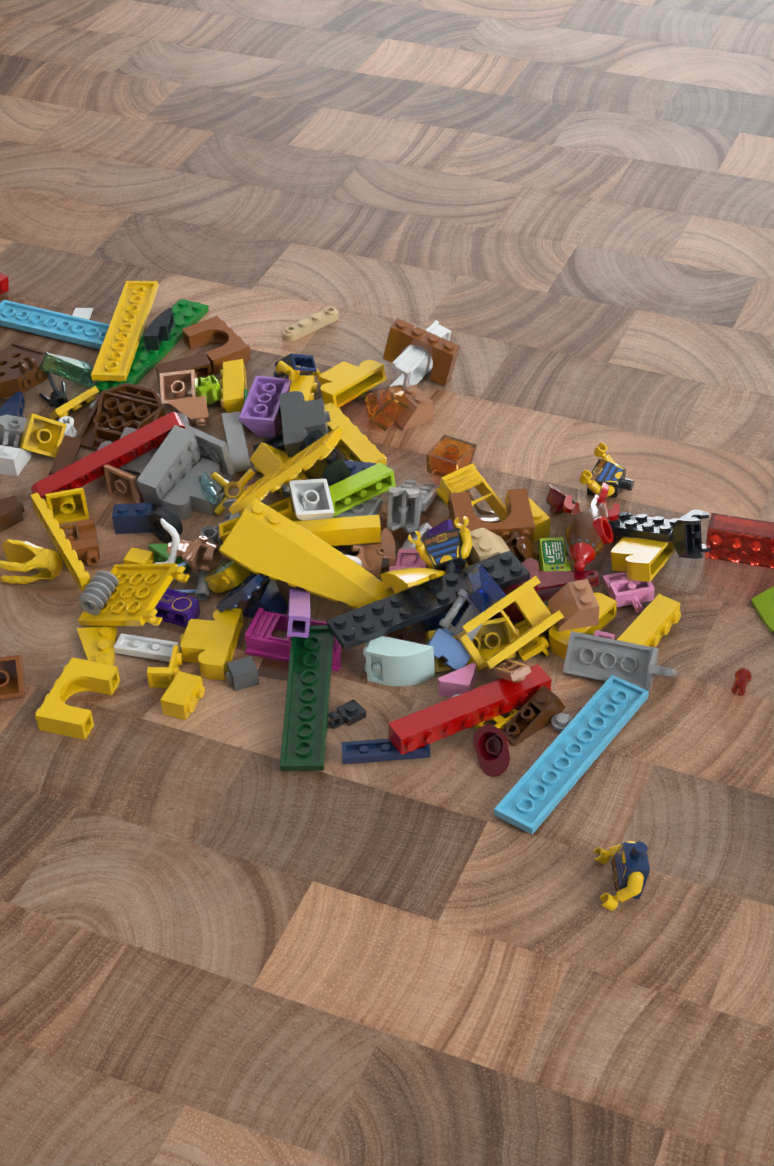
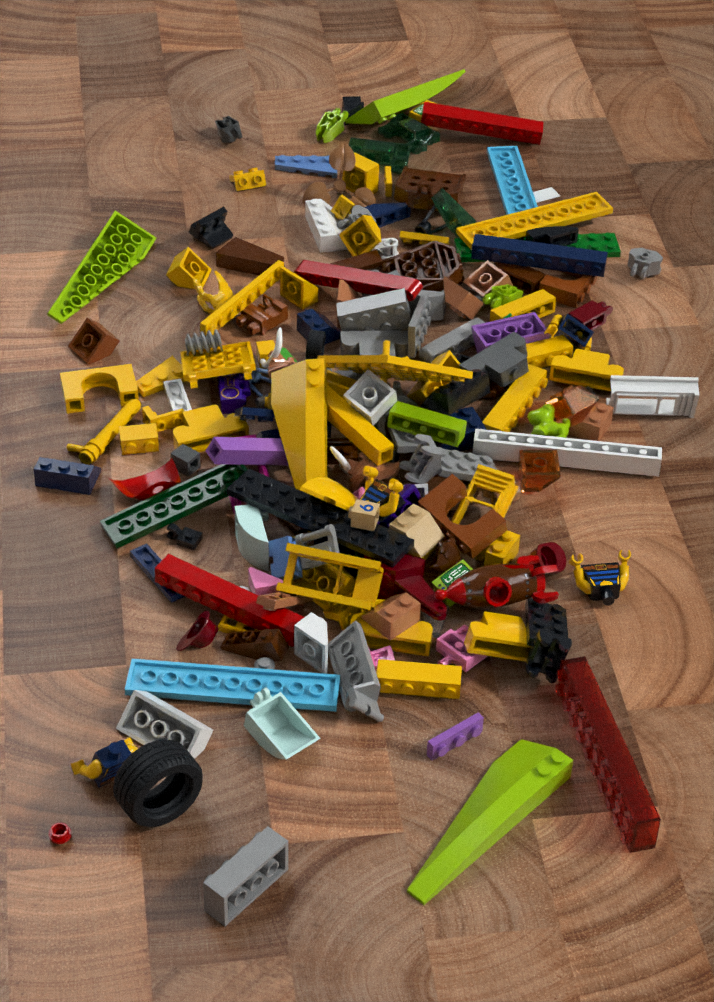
camera: 55 degrees right, 0 degrees up
clear light blue pin [198,472,219,504] -> none
tan plate [282,307,339,341] -> none
dark orange arch [383,318,460,386] -> none
clear blue slope [466,564,507,613] -> none
clear red pin [731,668,752,696] -> none
none -> dark blue slope [33,457,101,495]
none -> red plate [48,822,72,844]
none -> yellow cylinder [66,399,141,465]
none -> red piece [109,458,181,501]
none -> black tyre [113,739,203,827]
none -> white slope [116,690,213,759]
none -> light aqua piece [244,687,321,760]
none -> white slope [294,612,328,674]
none -> tan brick [348,499,380,531]
none -> medium lavender plate [427,713,484,761]
none -> dark blue brick [471,234,608,277]
none -> white brick [473,429,662,477]
none -> lime animal [527,404,571,438]
none -> dark red brick [569,300,613,330]
none -> light grey hinge [628,248,663,279]

